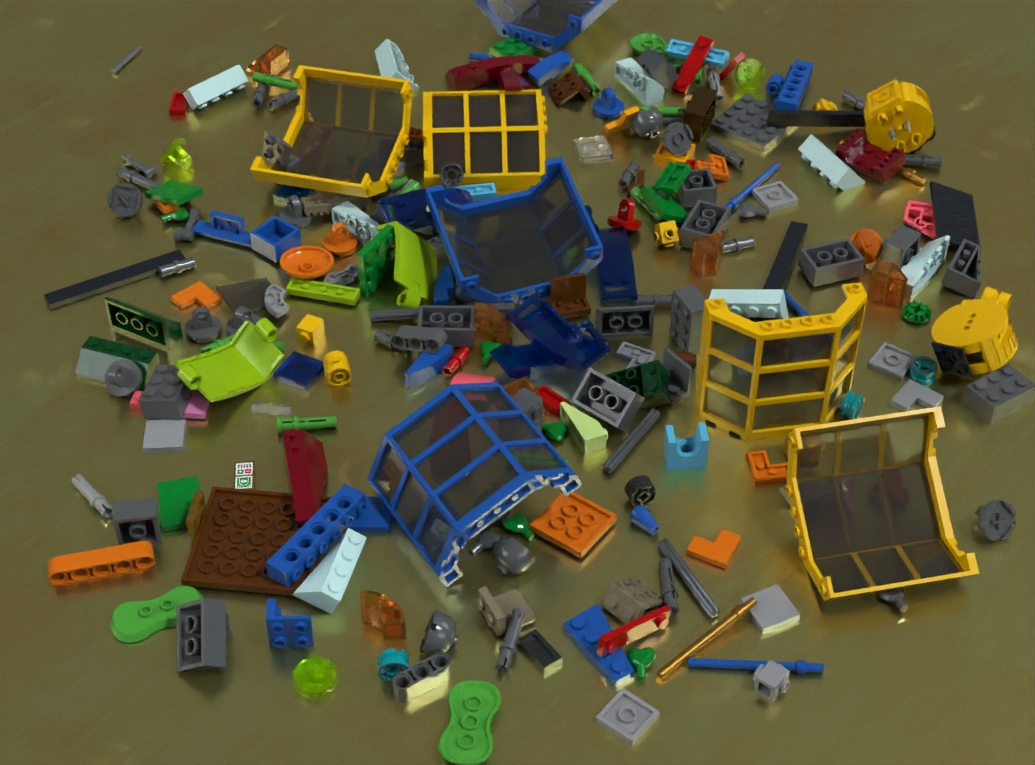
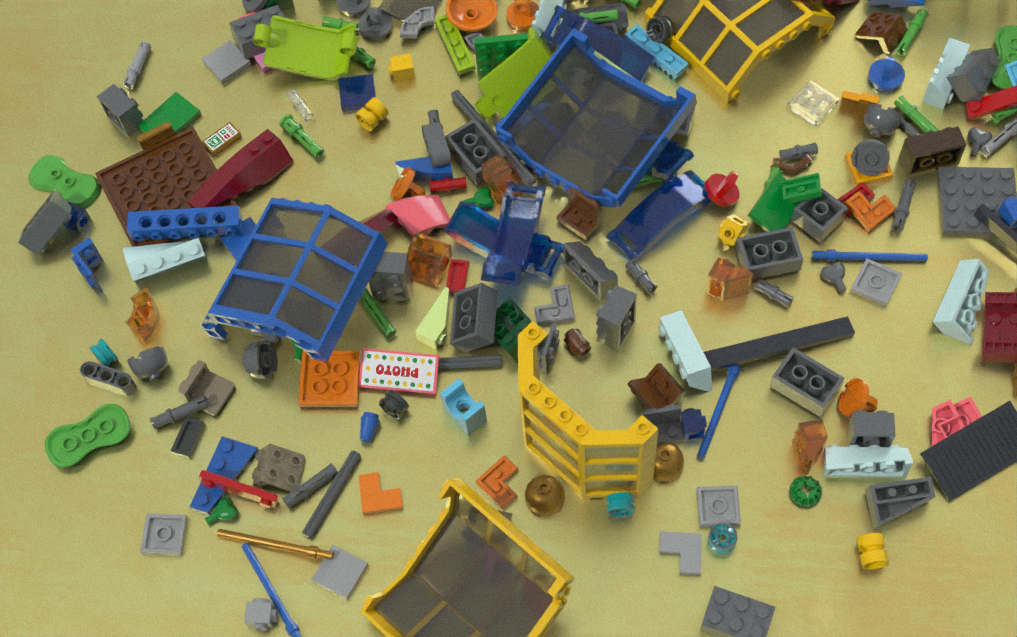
camera: 60 degrees right, 20 degrees up
orange beam [48,541,155,585] -> none
clear neon green tile [292,653,338,698] -> none
green rock [542,422,569,441] -> none
yellow piece [931,298,1018,379] -> none
none -> tile [358,348,440,394]
none -> orange tile [390,167,426,201]

